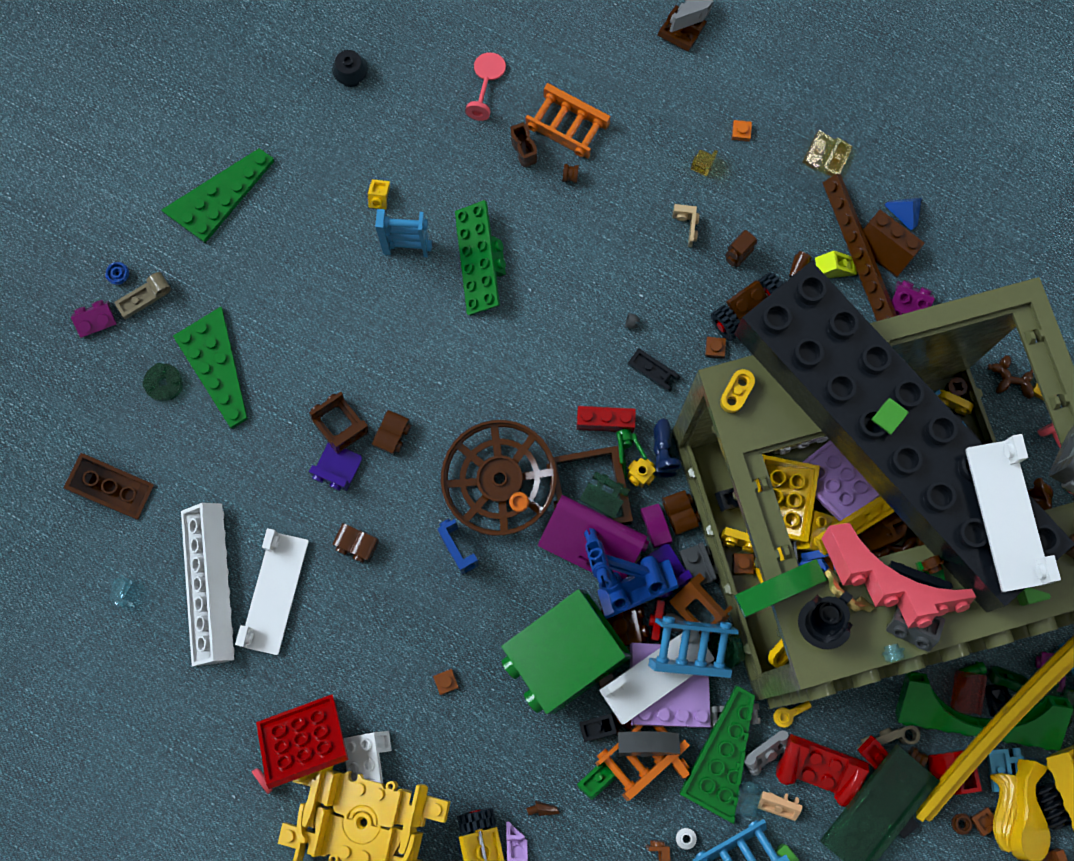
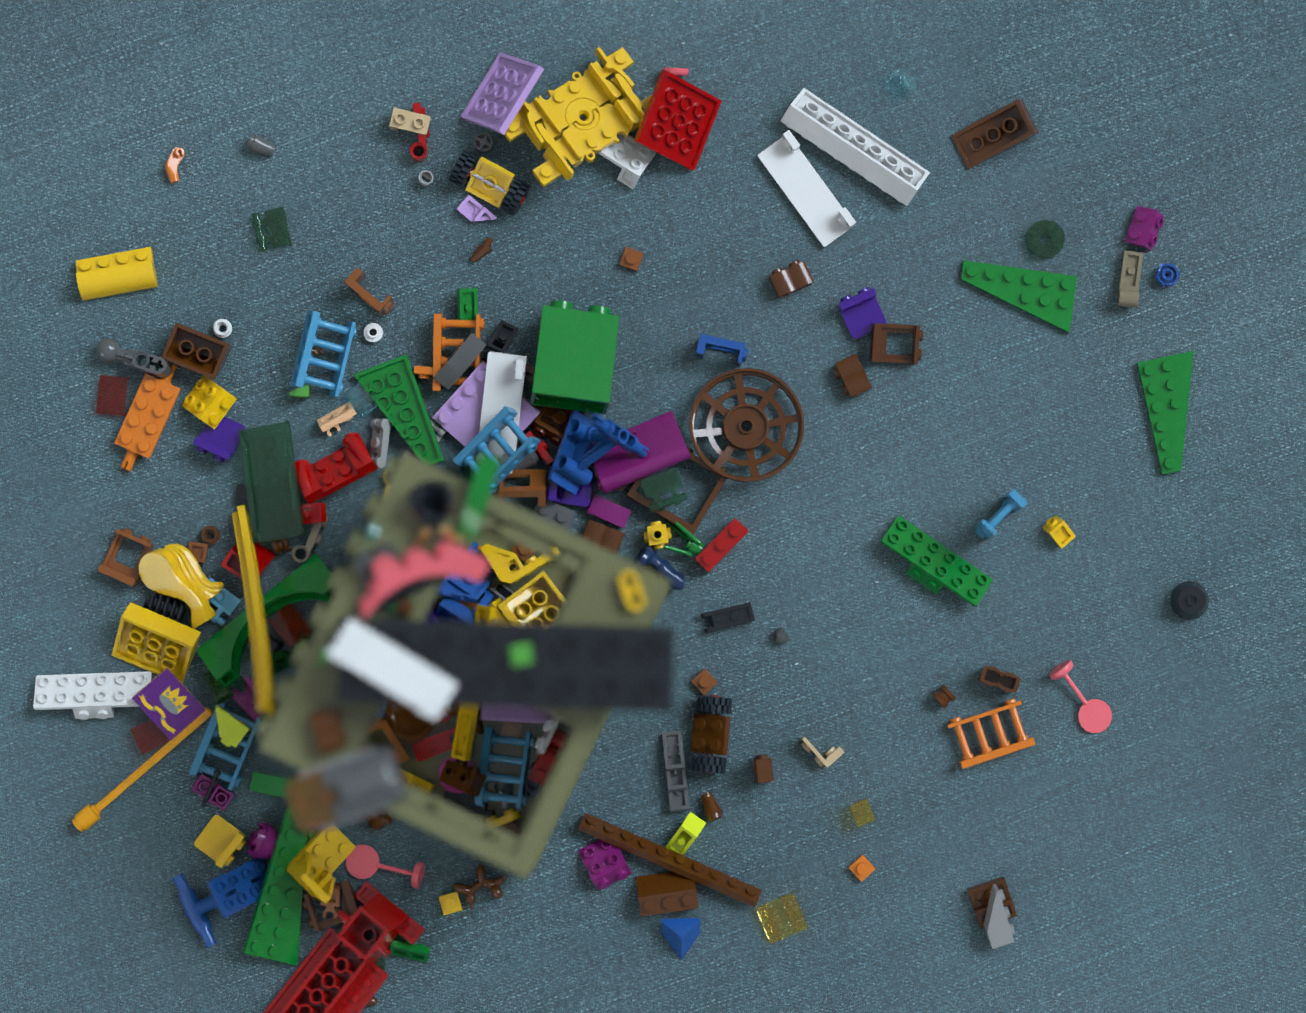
camera: 130 degrees right, 10 degrees up
orange tile [509,492,529,512] -> none

